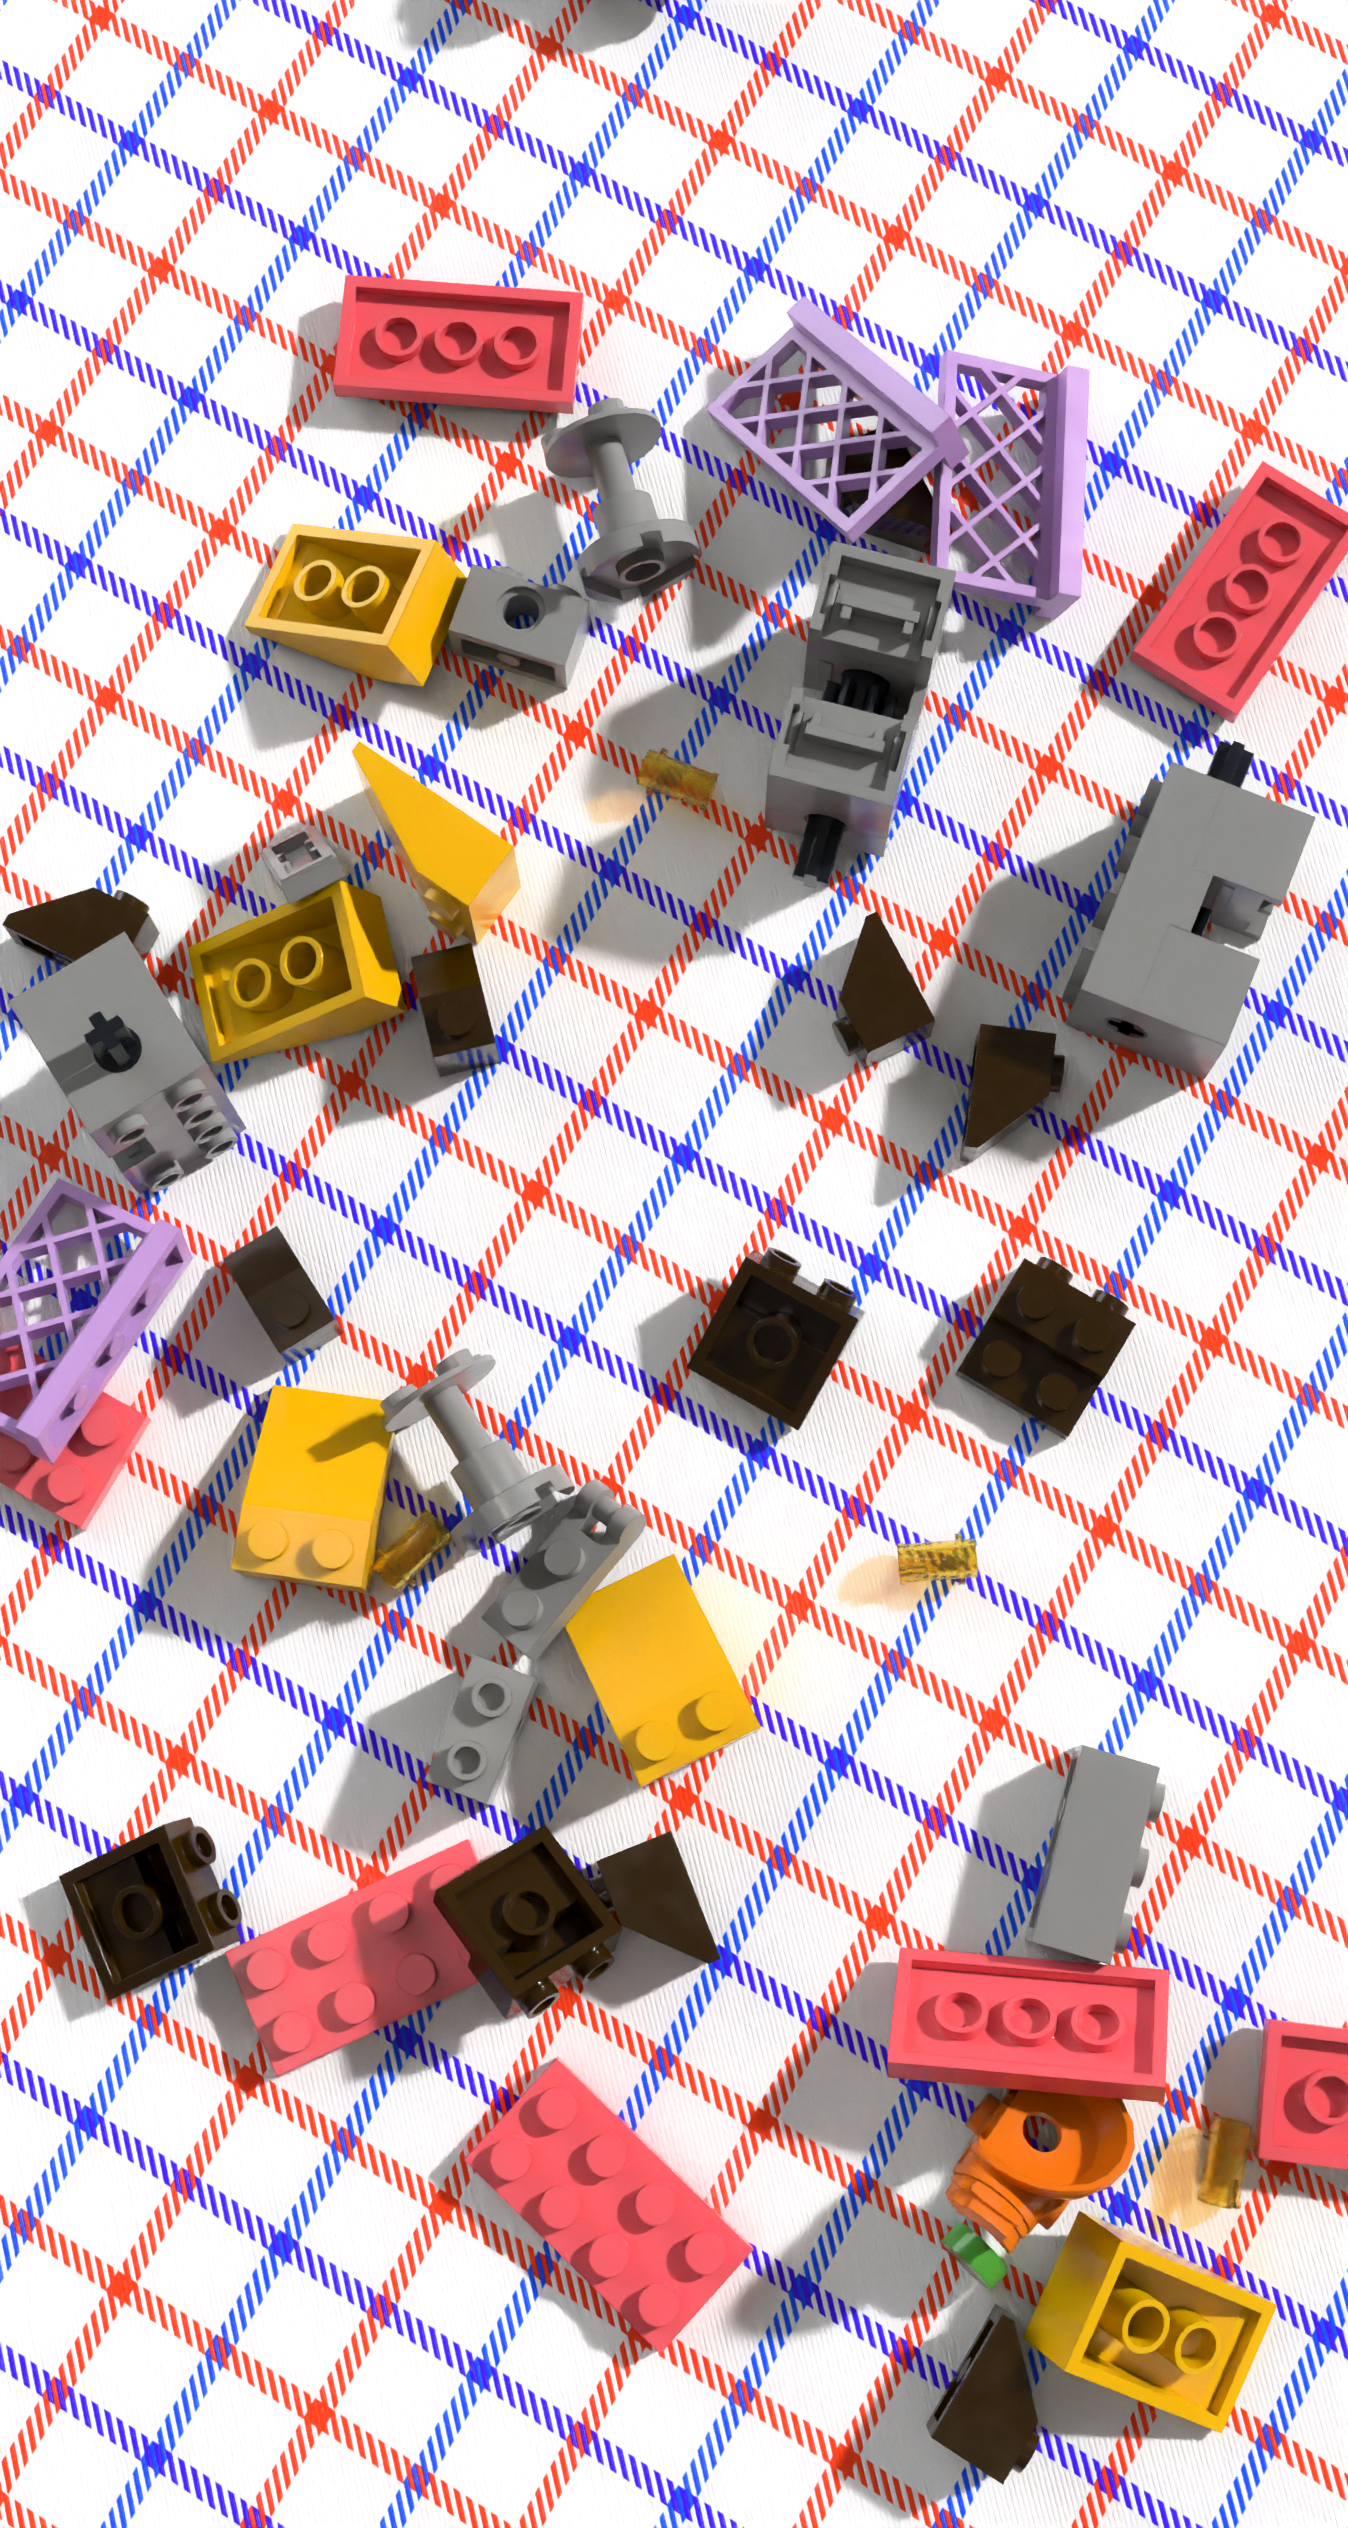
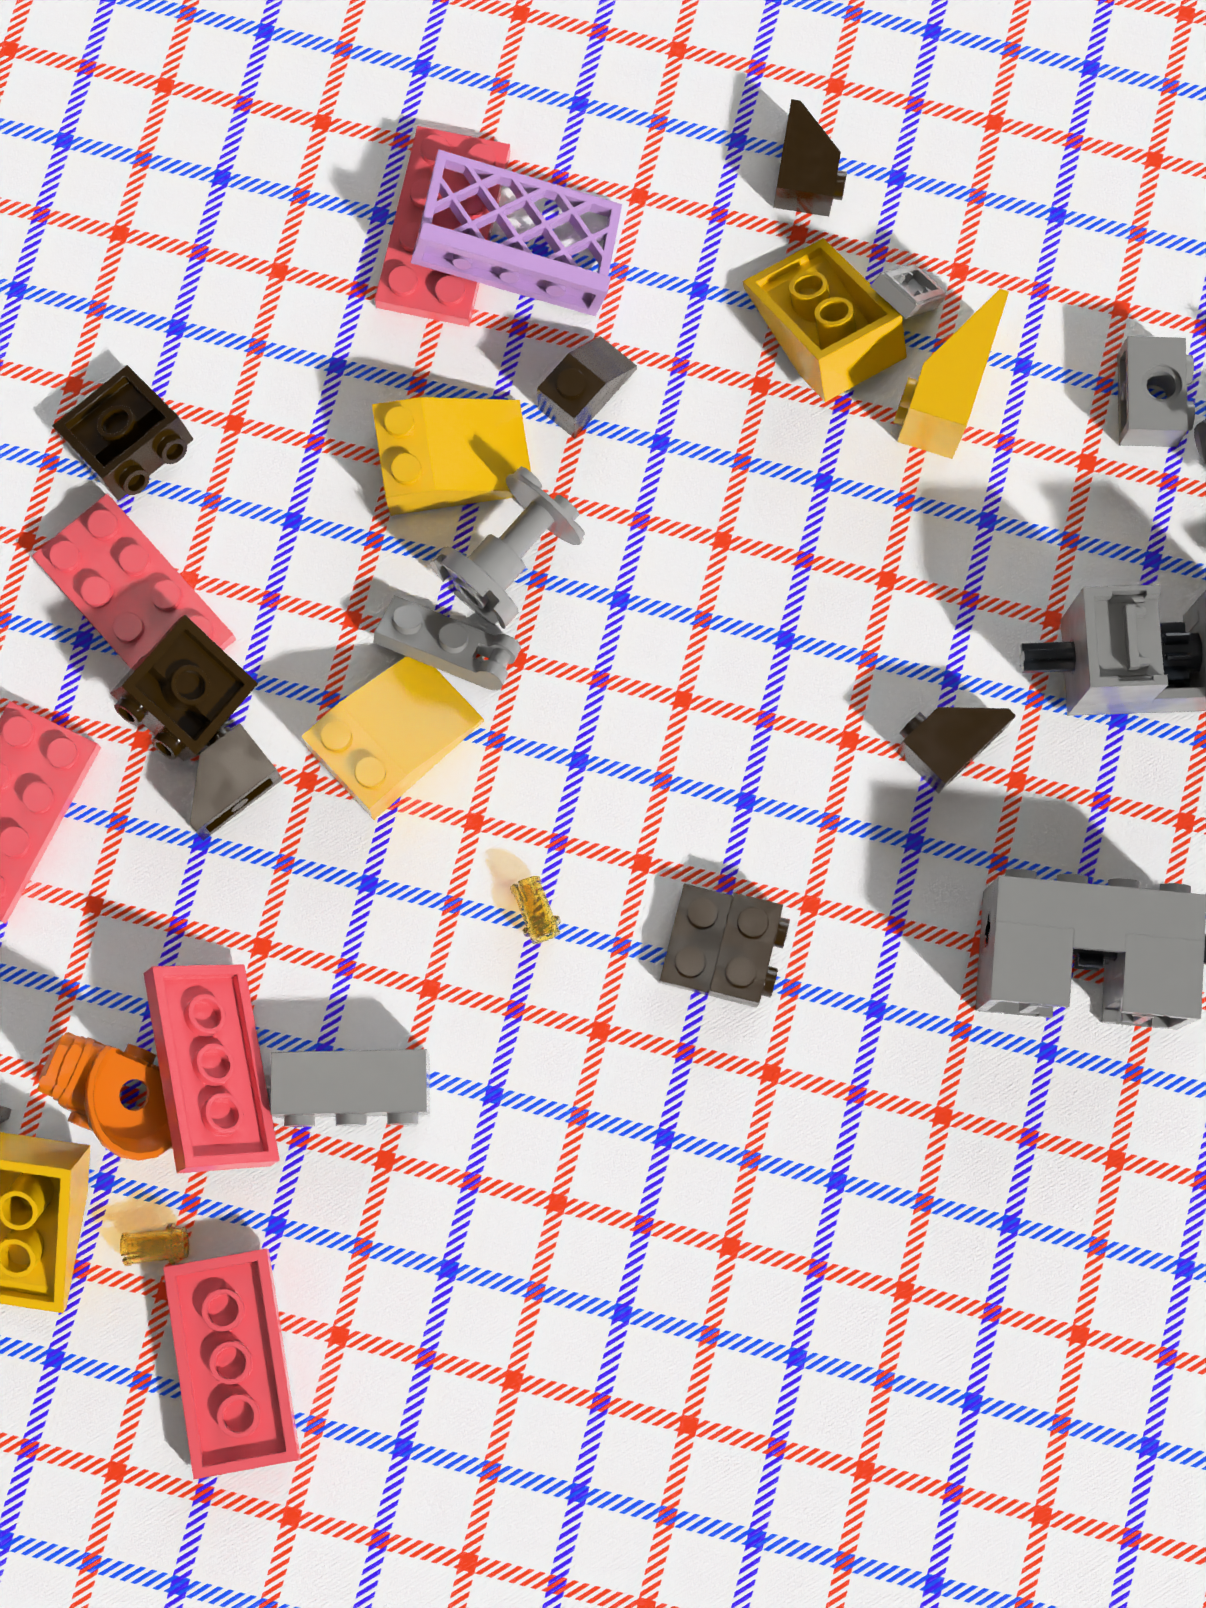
camera: 70 degrees right, 0 degrees up
light grey piece [8,931,247,1194] -> none
yellow slope [244,524,467,687] -> none
clear yellow pin [371,1509,453,1593] -> none
dark brown slope [411,943,500,1077] -> none
light grey brick [424,1654,539,1806] -> none
clear yellow pin [636,748,719,811] -> none
dark brown plate [686,1247,865,1430] -> none
bright green tile [941,2223,1008,2291] -> none
dark brown slope [960,1024,1065,1162] -> none

